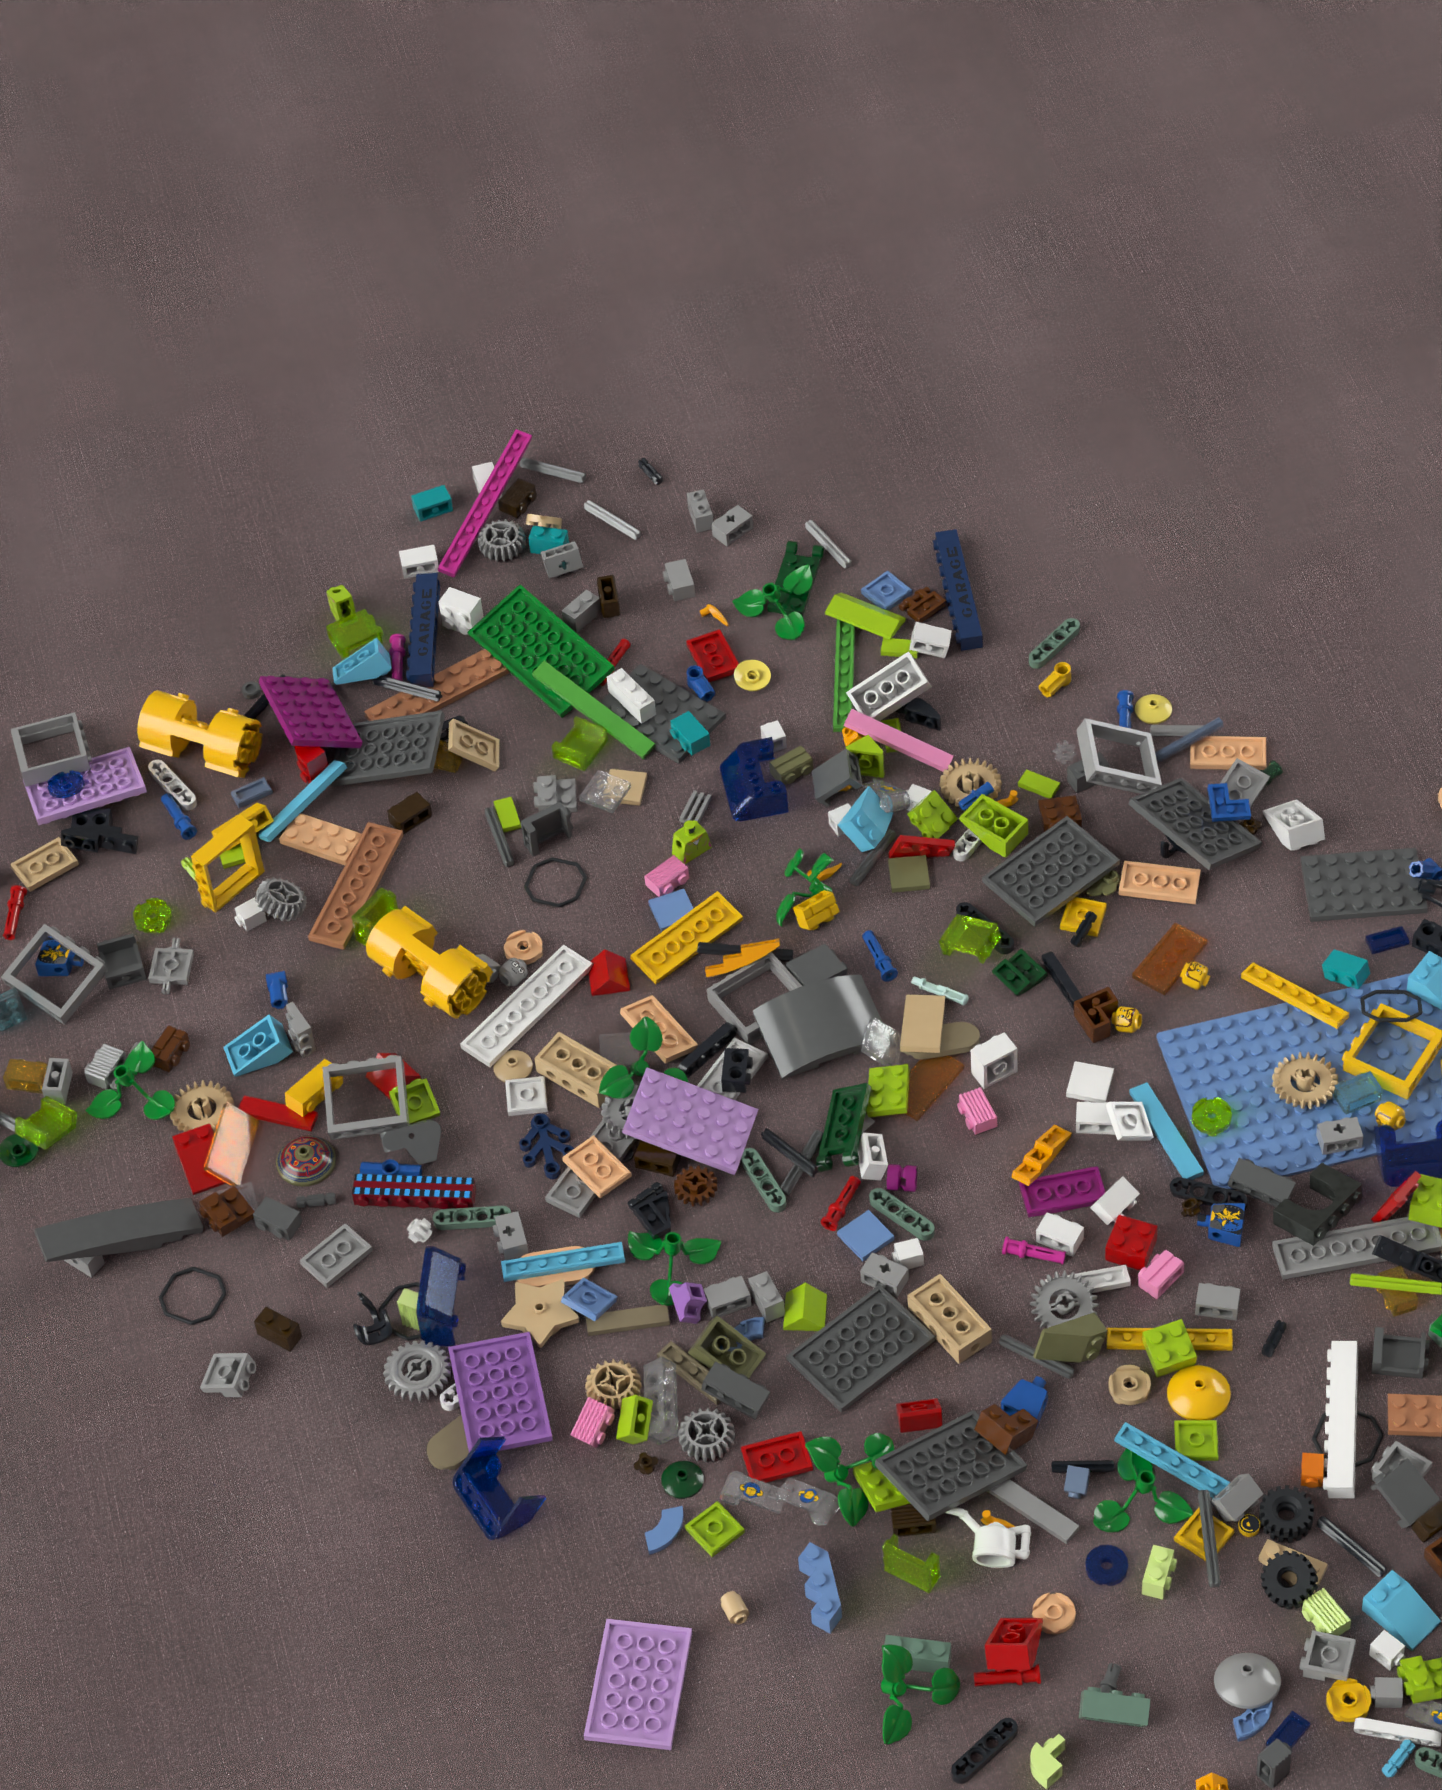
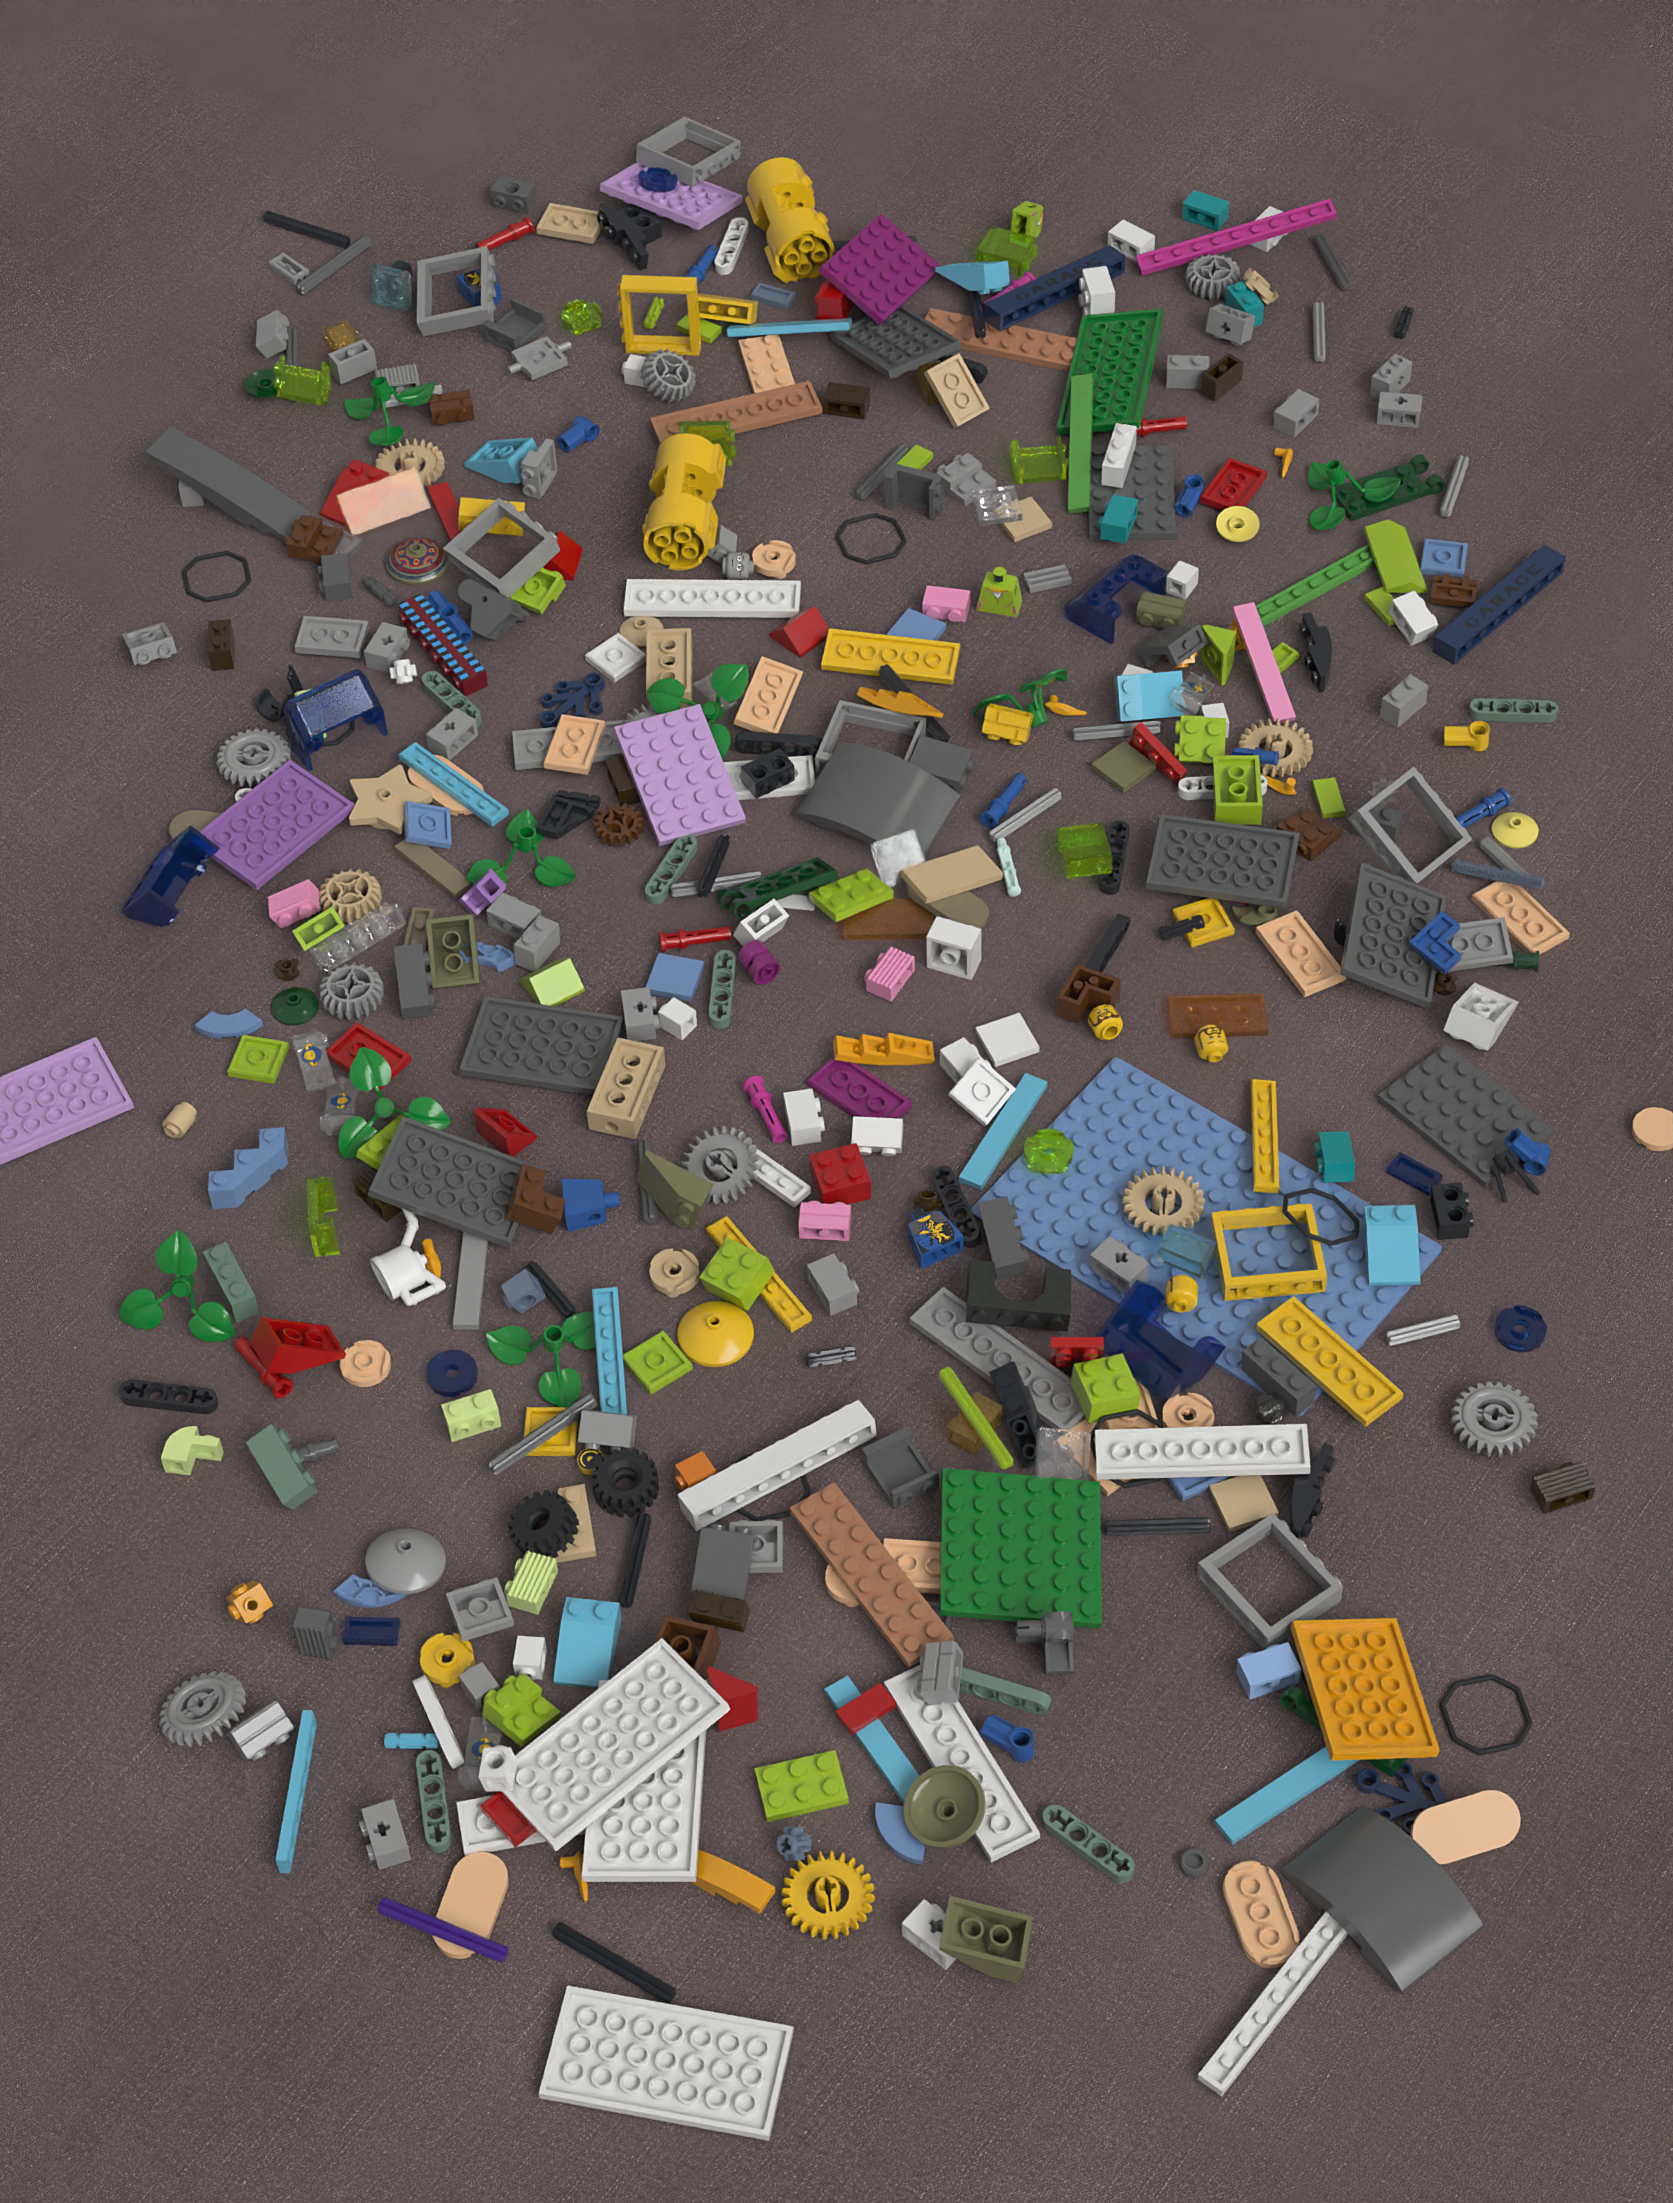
camera: 50 degrees right, 0 degrees up
dark brown brick [498,478,537,518] -> none
white brick [846,652,932,721] -> none
dark green slope [991,949,1048,996] -> none
none -> light grey brick [364,622,410,673]
none -> light grey axle [988,788,1062,843]
none -> light grey brick [1380,674,1428,728]

